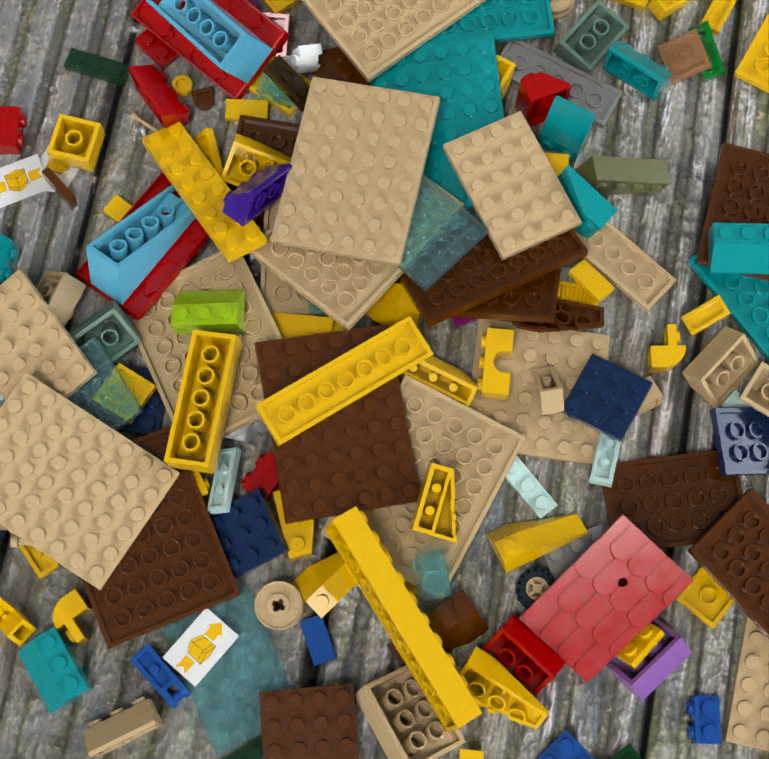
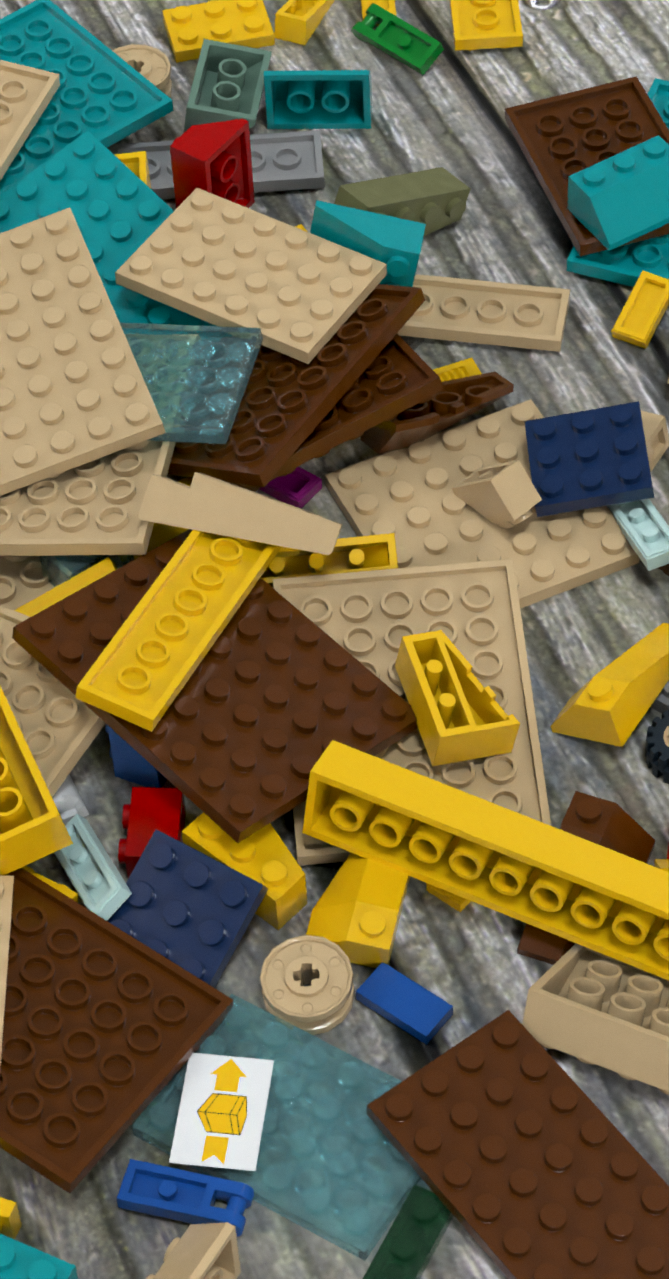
camera: 30 degrees left, 25 degrees down
clear light blue brick [412,549,452,601] -> none
yellow arch [477,327,514,400] -> none
light aqua plate [505,456,558,519] -> none
teal slope [538,95,596,162] -> none
yellow tile [568,259,615,304] -> none
yellow brick [647,324,686,373] -> none
medium nougat tile [657,28,712,85] -> none
none -> tan wedge [138,472,342,555]

